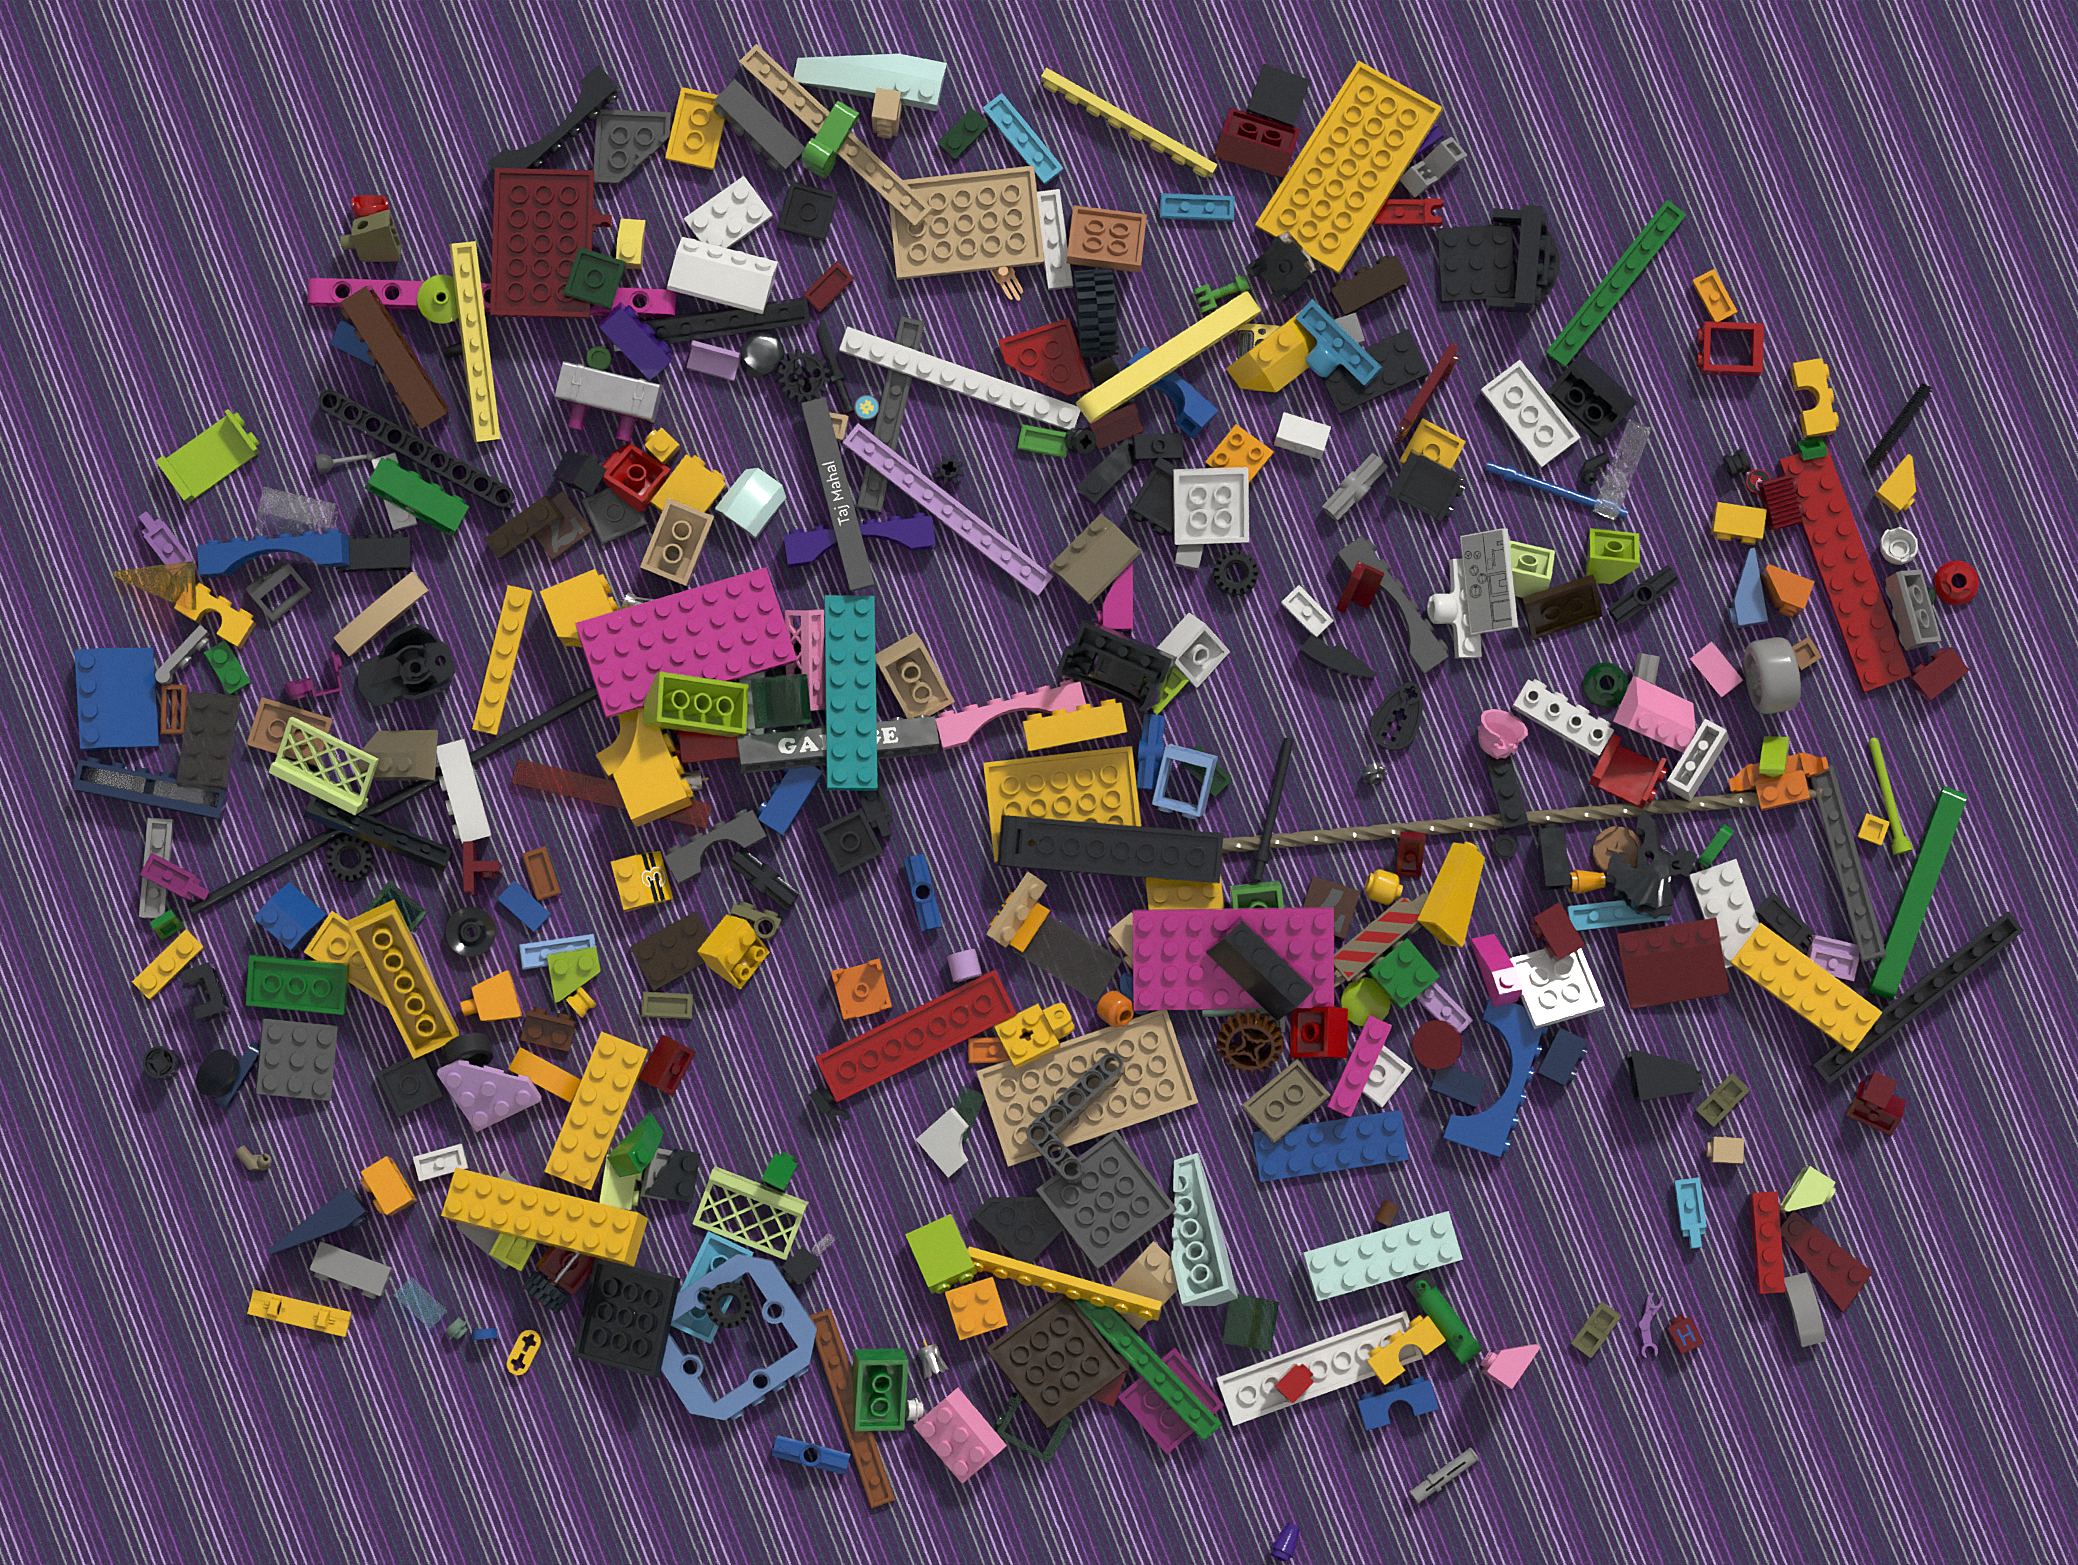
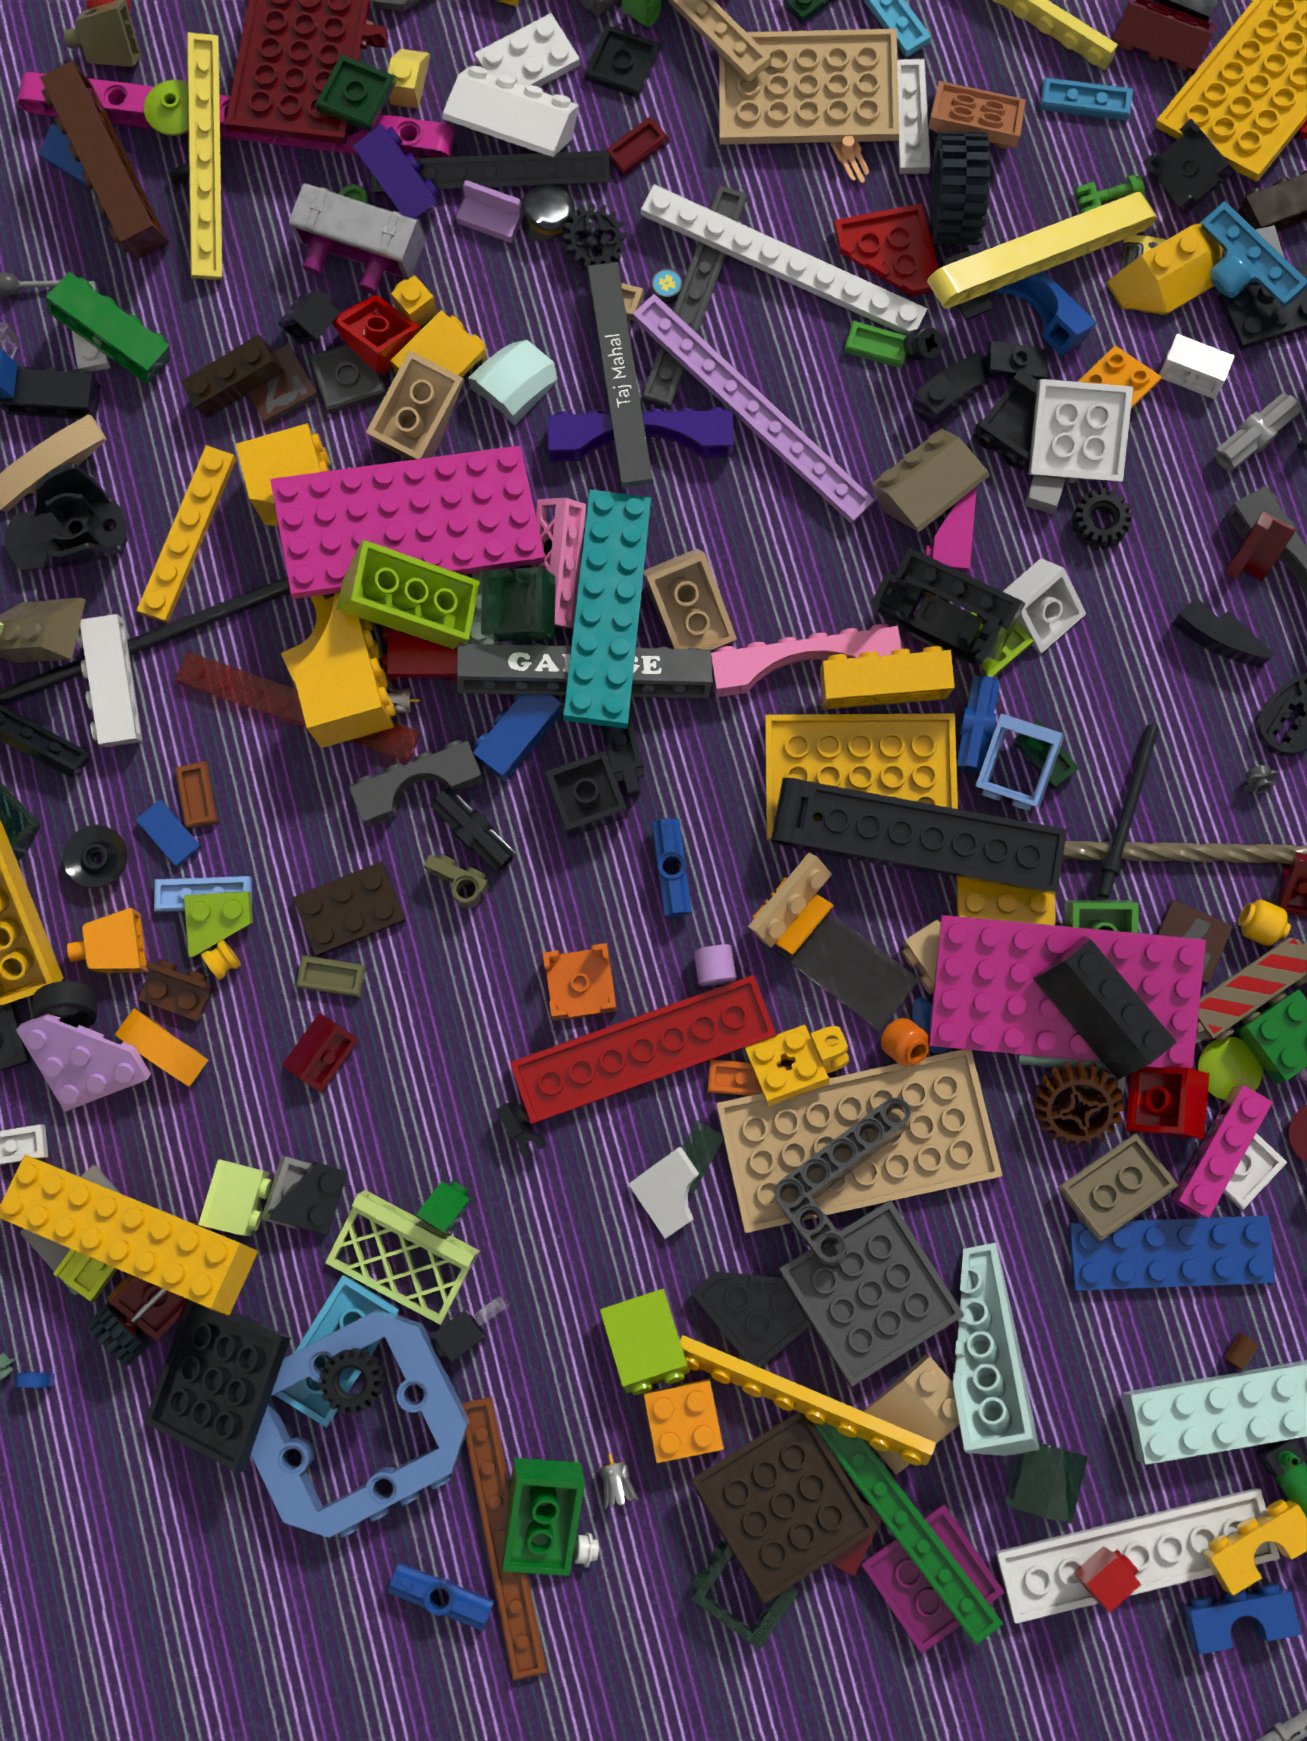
camera: 15 degrees right, 5 degrees down
black beam [318,390,516,511] -> none
dark red bracket [463,841,503,896] -> none
yellow beam [507,1330,541,1375] -> none
yellow brick [544,1031,650,1191] -> none
green slope [607,1113,664,1178] -> none
yellow slope [611,851,673,912] -> none
yellow slope [697,914,770,989] -> none
black sword [818,320,855,414] -> none
bright pink brick [913,1388,1007,1483] -> none
black gear [934,455,964,486] -> none
dark red panel [1087,403,1143,449] -> none
white plate [1281,585,1334,637] -> none

